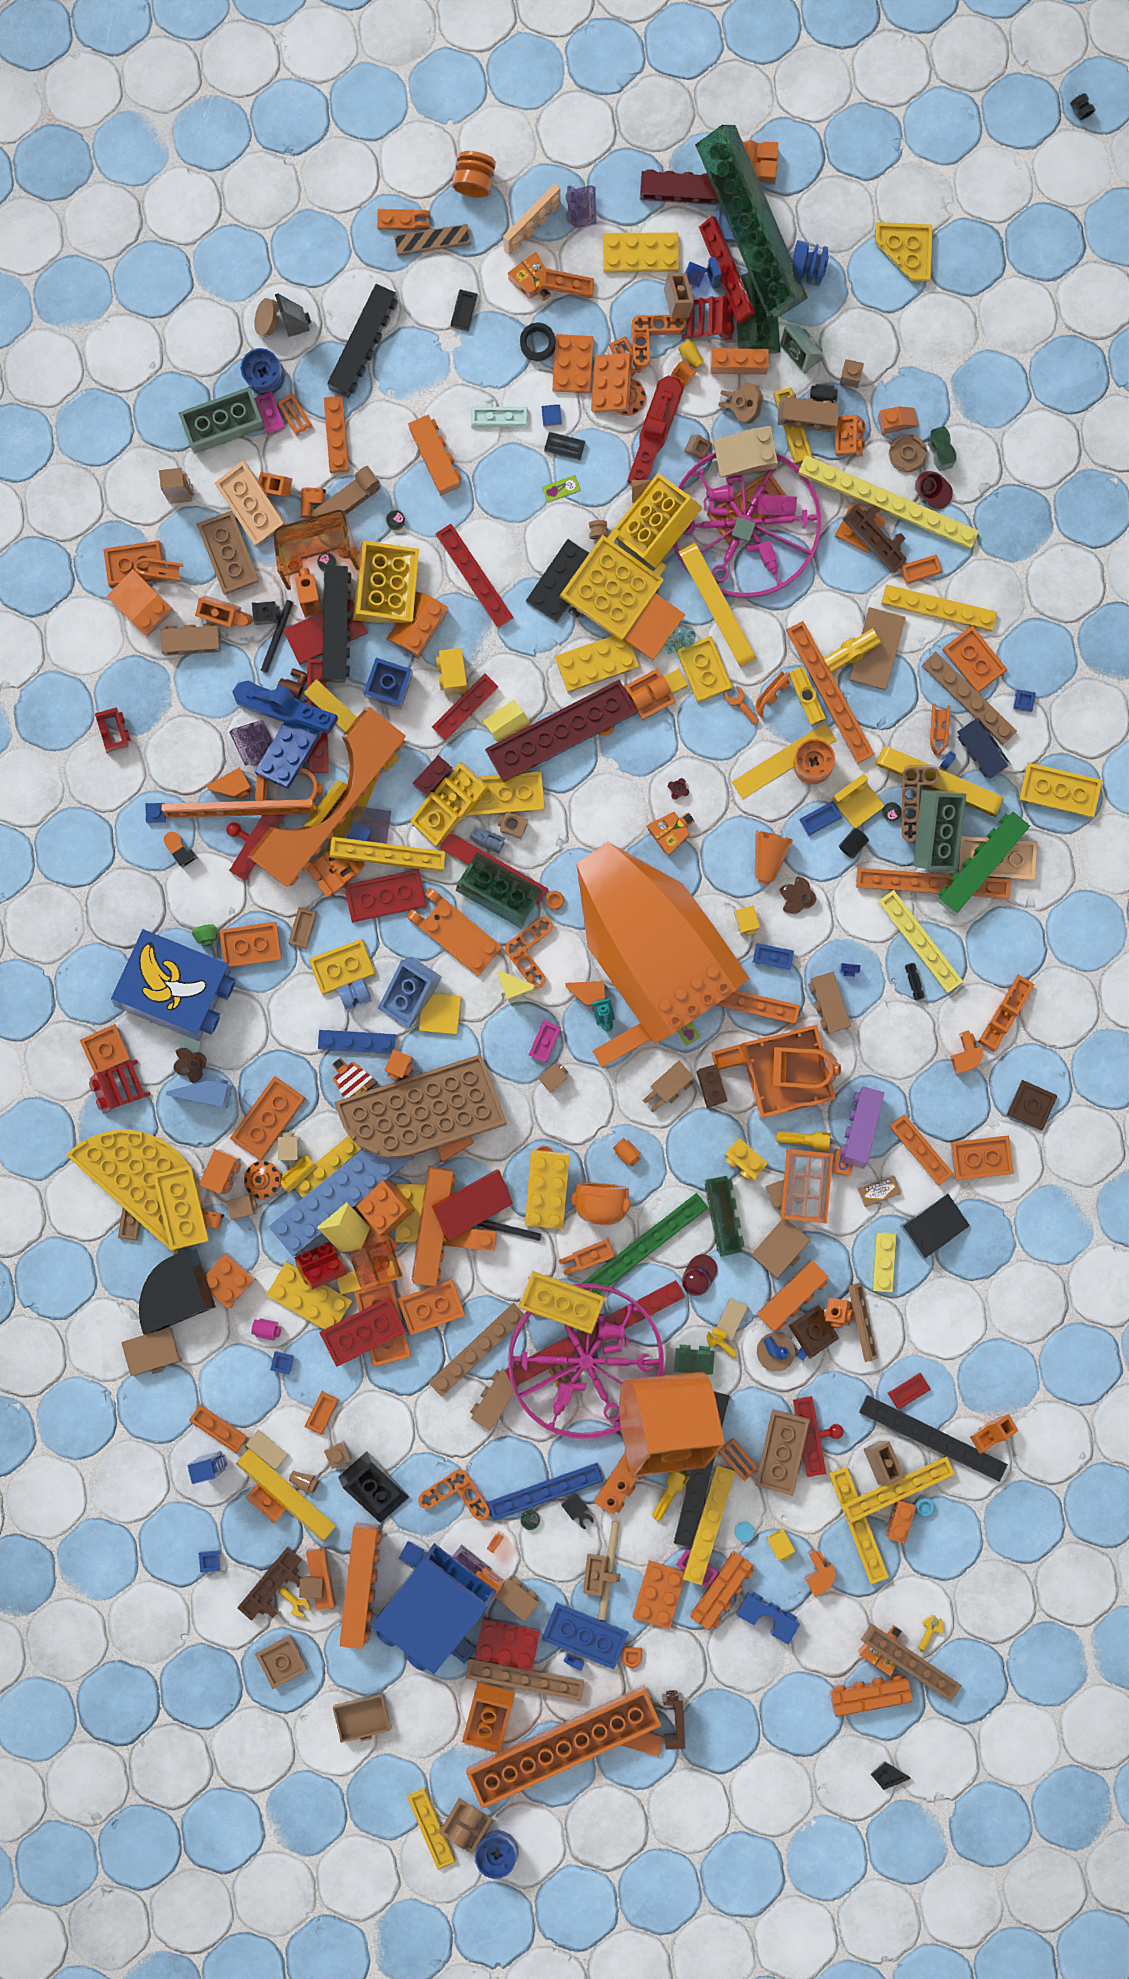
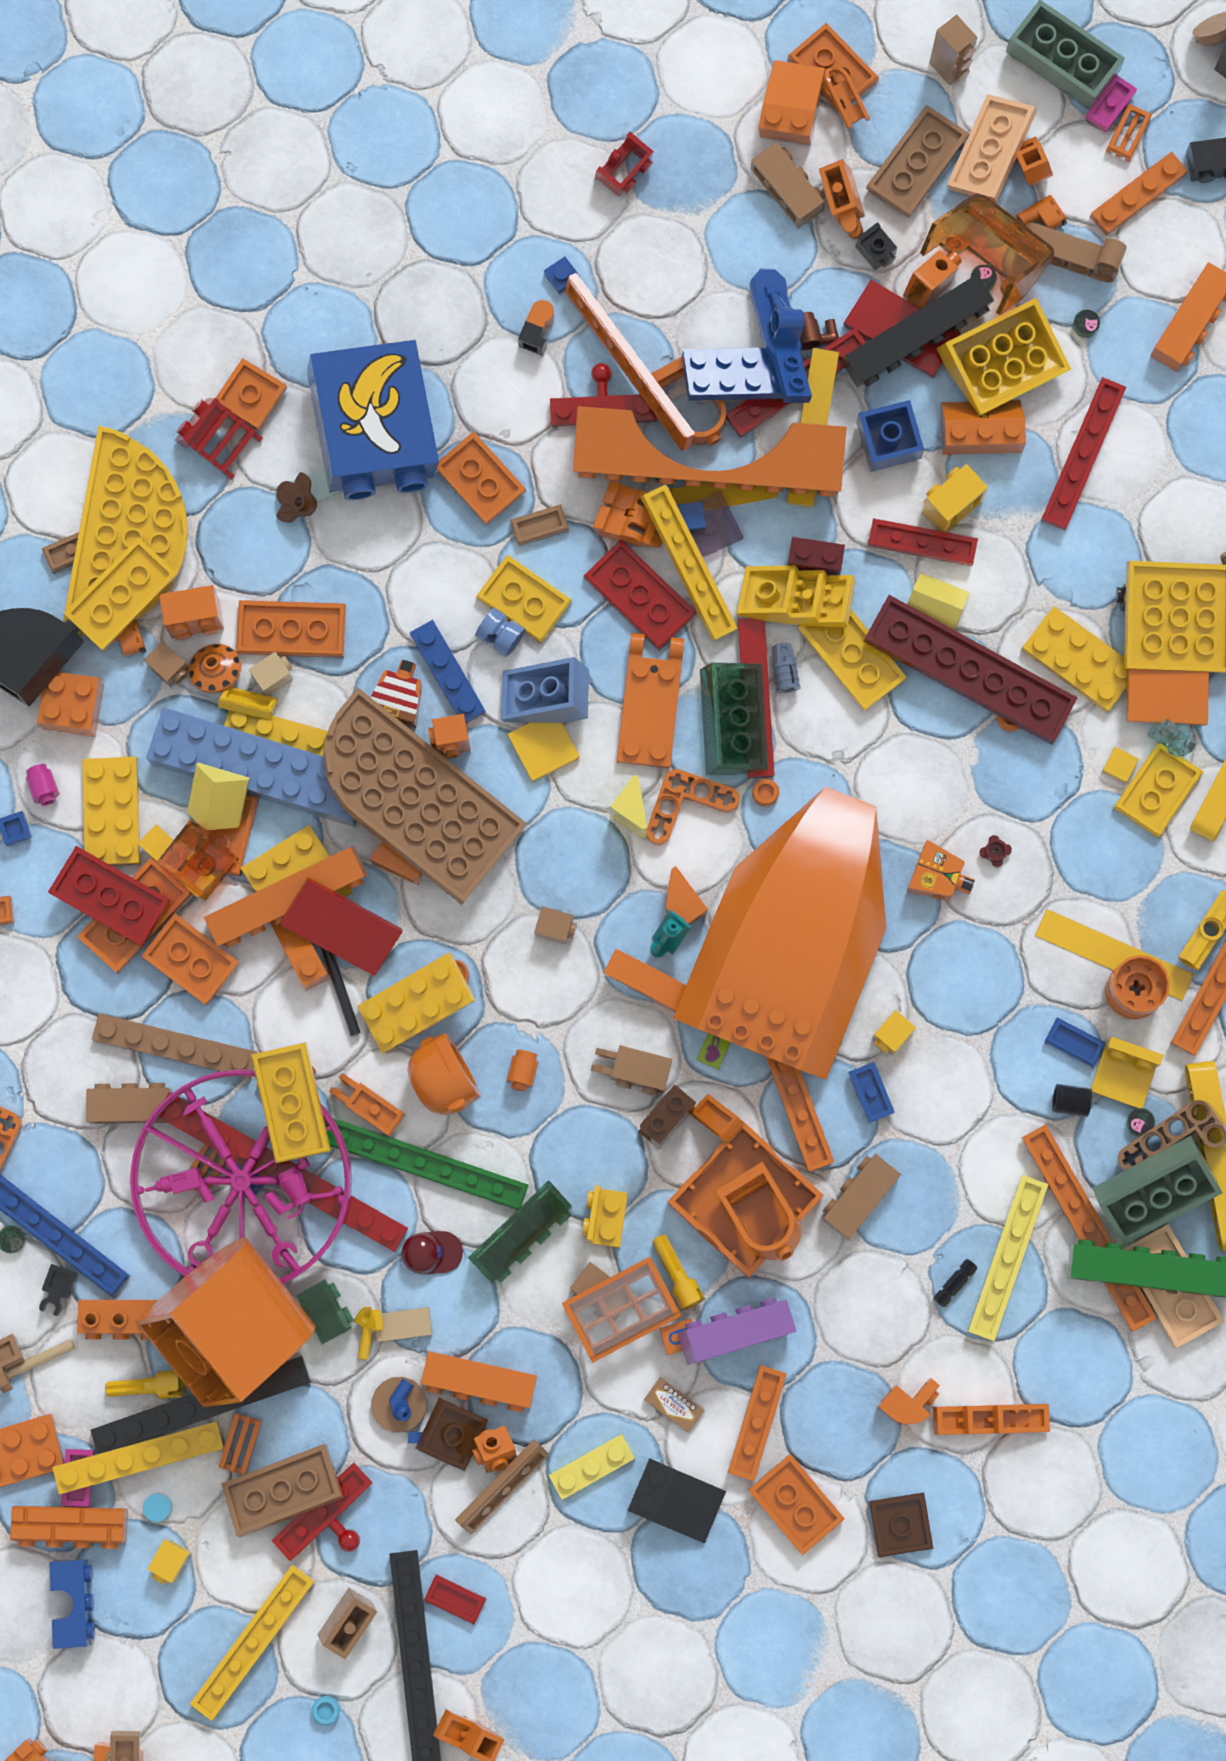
camera: 55 degrees right, 5 degrees down
medium blue slope [166,1078,232,1108] -> none
bright green cone [192,924,218,946] -> none
orange slope [206,767,253,799] -> none
clear purple plate [229,720,273,766] -> none
blue wheel [240,348,285,395] -> none
black bar [260,600,294,673] -> none
red brick [294,1242,347,1290] -> none
yellow tile [303,781,348,829] -> none
orange brick [356,1180,415,1235] -> none
medium nougat brick [498,811,528,840] -> none
black plate [526,539,589,623] -> none
dark pink plate [528,1020,561,1063] -> none
orange plate [624,668,676,720] -> none
orange piece [725,686,759,725] -> none
medium nougat container [751,1219,810,1279] -> none
orange piece [755,671,790,717] -> none
orange cone [755,831,793,885] -> none
reddish brown plate [780,877,816,914] -> none
orange brick [804,1549,835,1597] -> none
clear blue plate [839,963,861,977] -> none
yellow plate [841,1456,955,1523] -> none
orange brick [885,1500,917,1544] -> none

